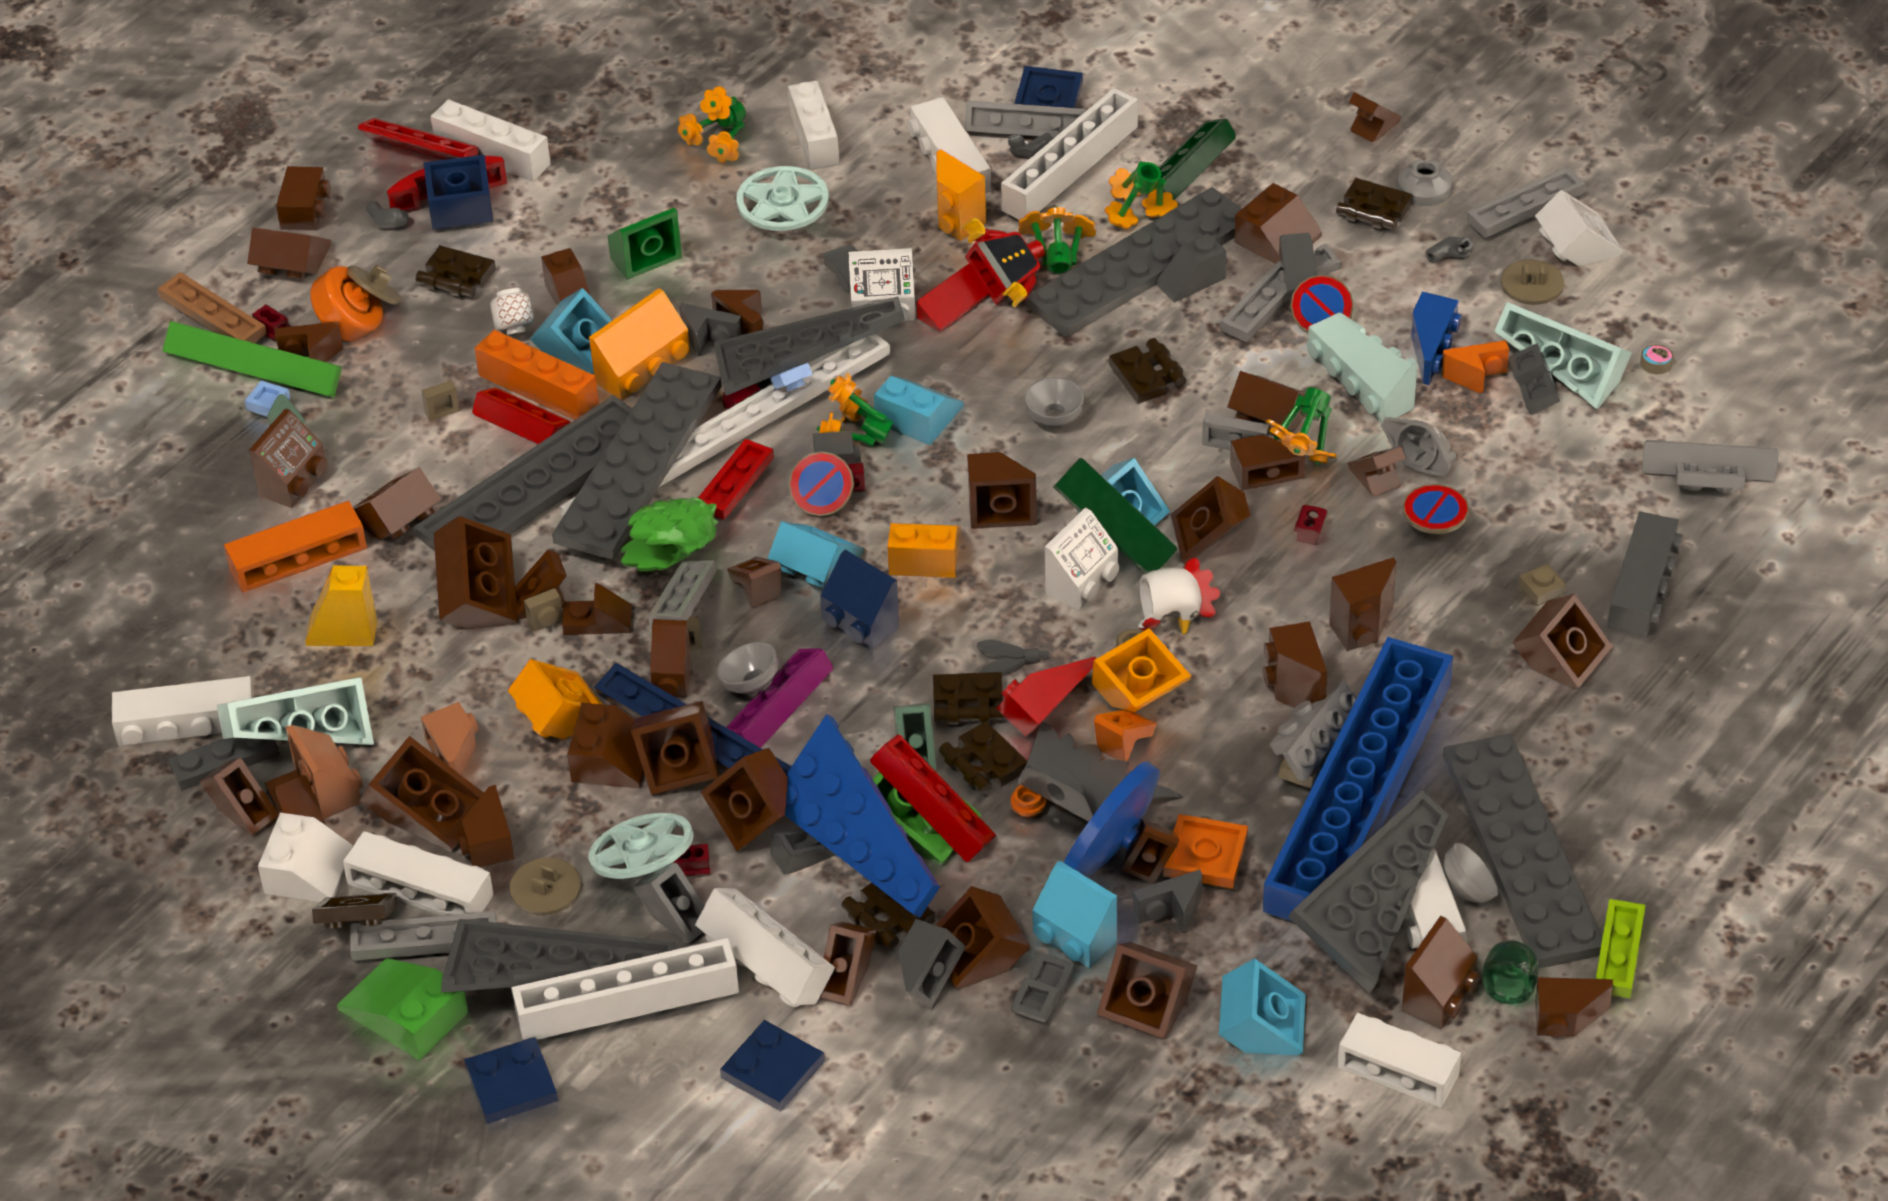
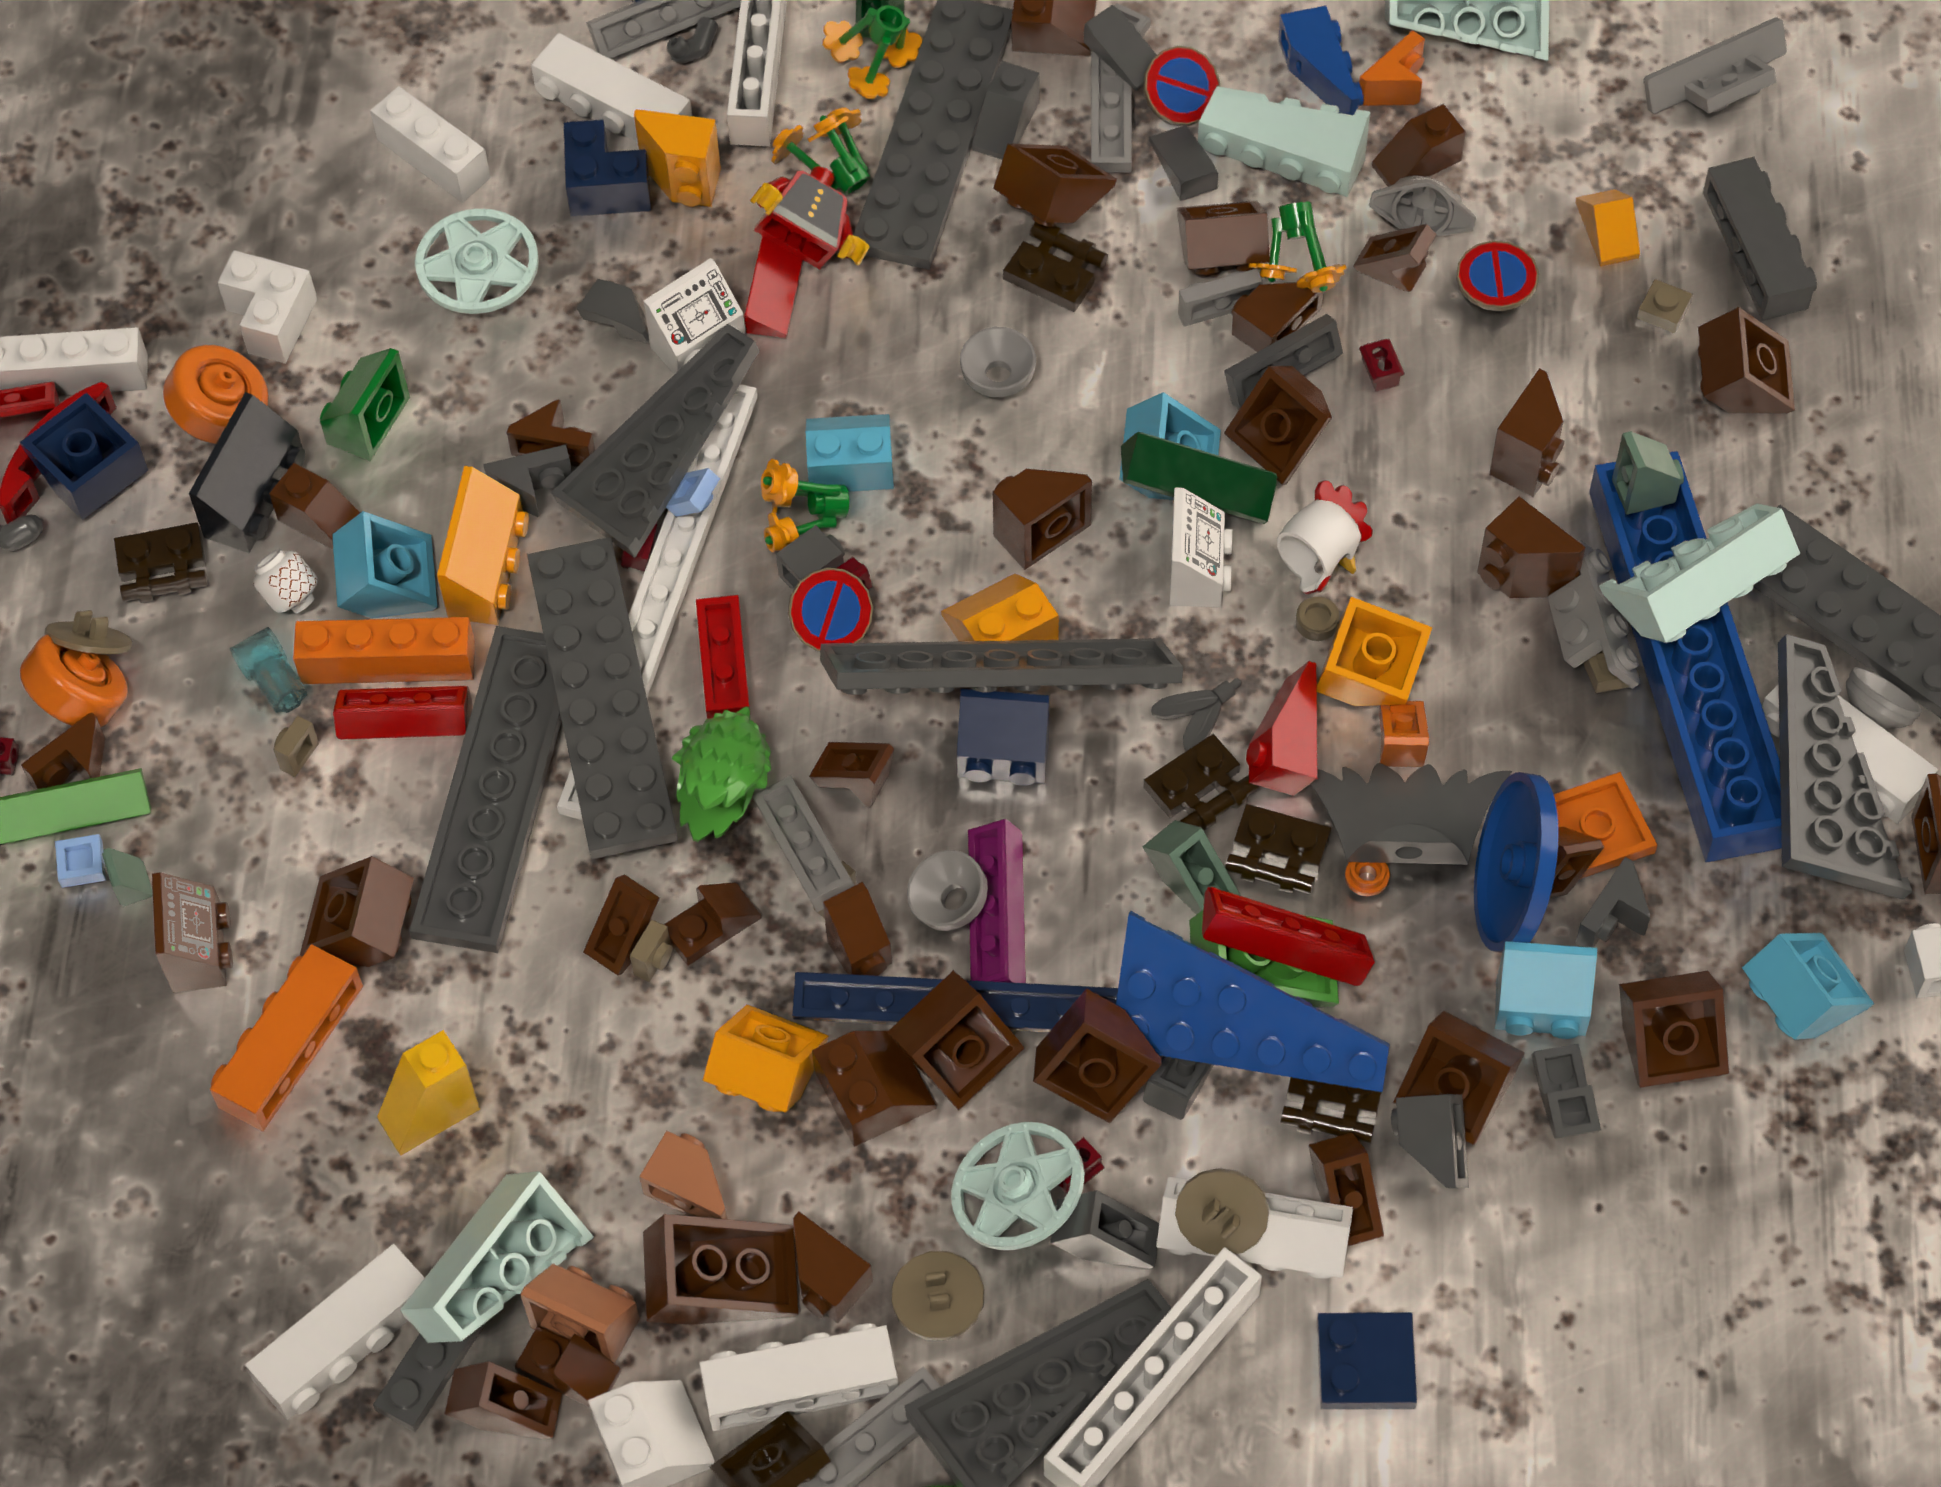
camera: 35 degrees left, 15 degrees up
reddish brown slope [434,516,518,629] -> none
light orange plant [678,86,746,163] -> none
medium azure slope [767,521,865,587] -> none
dark grey slope [1508,343,1560,415] -> none
none -> orange wheel [163,345,269,444]
none -> black slope [189,392,305,553]
none -> white brick [217,250,317,364]
none -> clear light blue piece [230,627,308,713]
none -> dark blue brick [563,120,651,217]
none -> dark grey plate [820,638,1183,695]
none -> reddish brown slope [993,144,1117,227]
none -> dark grey slope [1149,125,1218,201]
none -> dark tan piece [1175,1168,1269,1255]
none -> dark grey plate [1224,314,1343,409]
none -> reddish brown slope [1372,103,1466,187]
none -> light orange slope [1575,189,1640,267]
none -> light aqua wedge [1599,504,1800,643]
none -> sand green slope [1612,431,1684,515]

